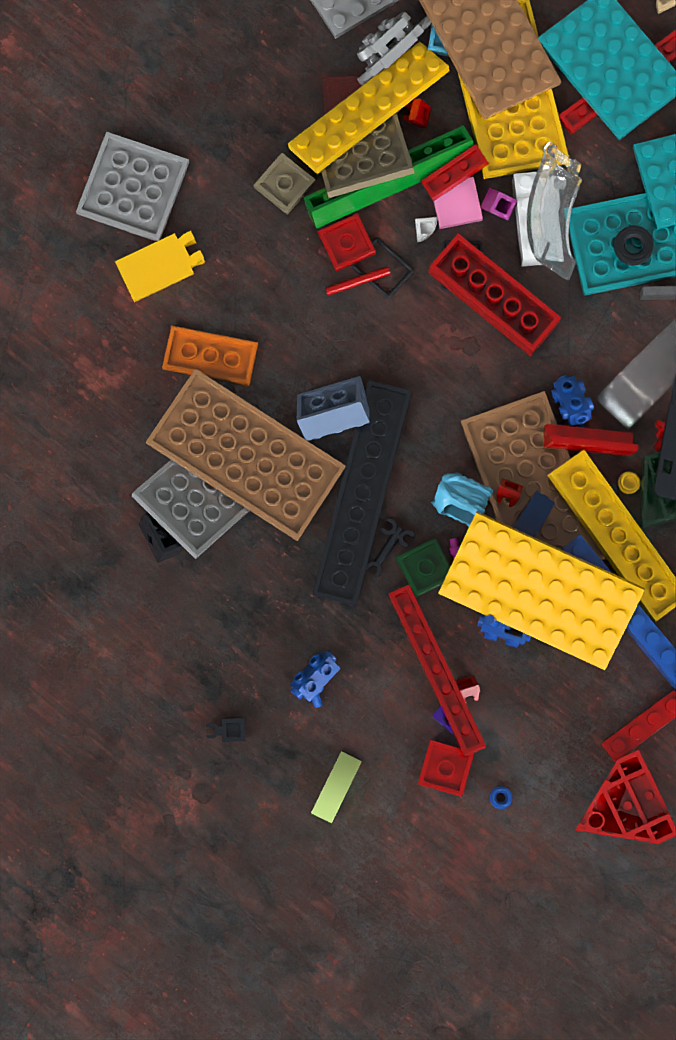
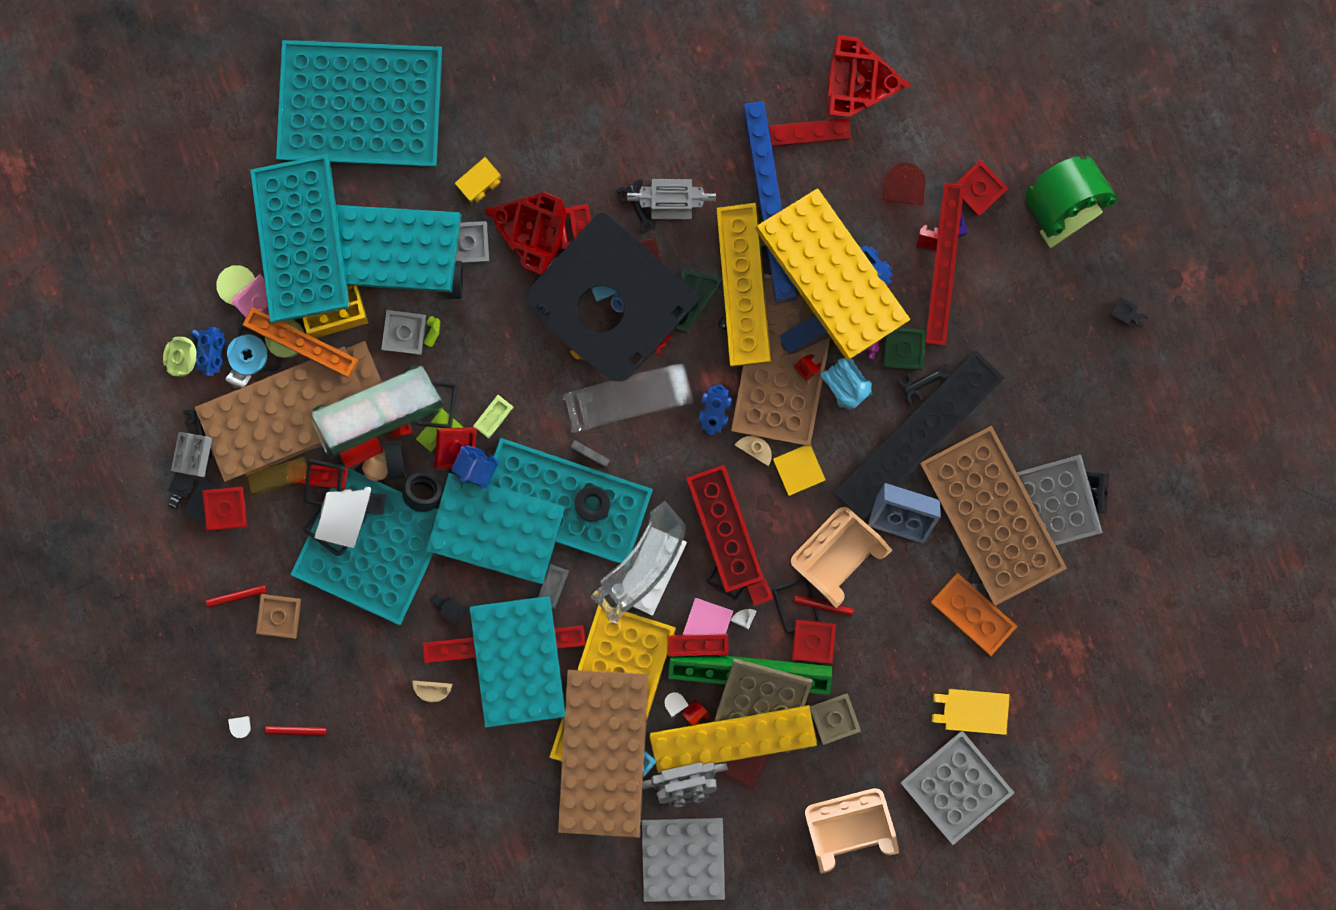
camera: 150 degrees left, 5 degrees up
blue brick [290,651,340,708] -> none
magenta brick [480,188,517,220] -> none
blue plate [489,786,512,809] -> none
red fence [544,424,638,456] -> none
yellow plate [618,472,640,494] -> none
none -> flat silver tile [538,564,569,608]
none -> white tile [665,693,689,716]
none -> tan plate [735,436,772,467]
none -> red tile [747,580,773,606]
none -> yellow tile [773,445,826,496]
none -> light nougat windscreen [791,507,892,608]
none -> light nougat windscreen [805,789,899,873]
none -> clear red tile [883,163,926,206]
none -> green cylinder [1025,156,1118,238]

